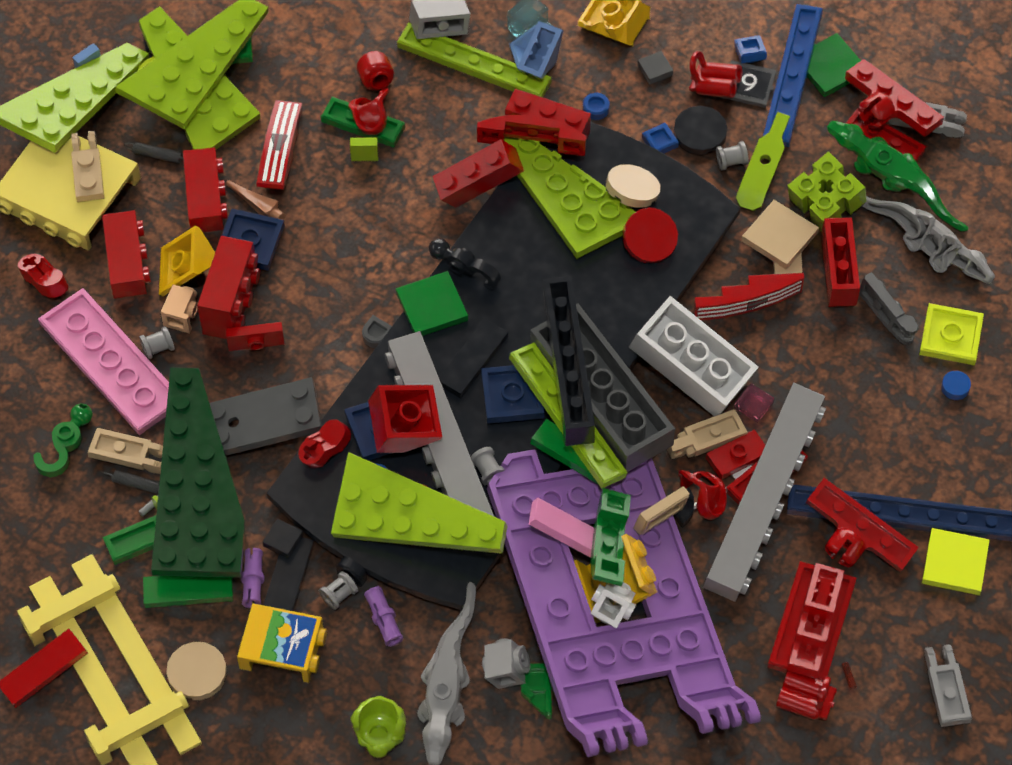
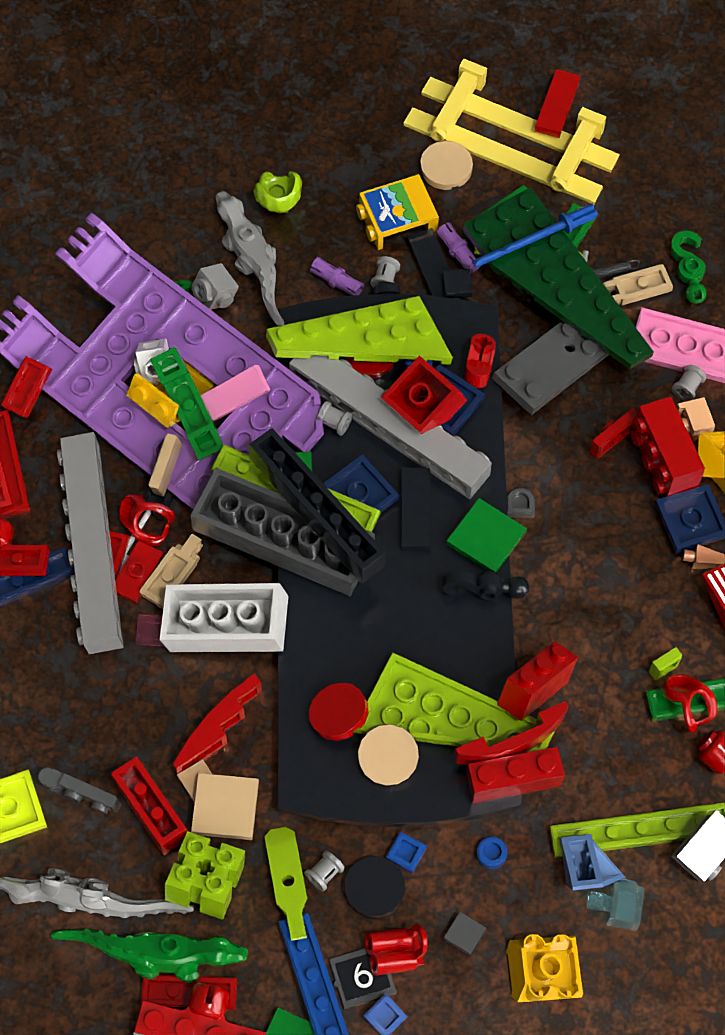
camera: 145 degrees right, 5 degrees up
none -> red plate [0,356,52,419]
none -> blue piece [472,203,598,267]

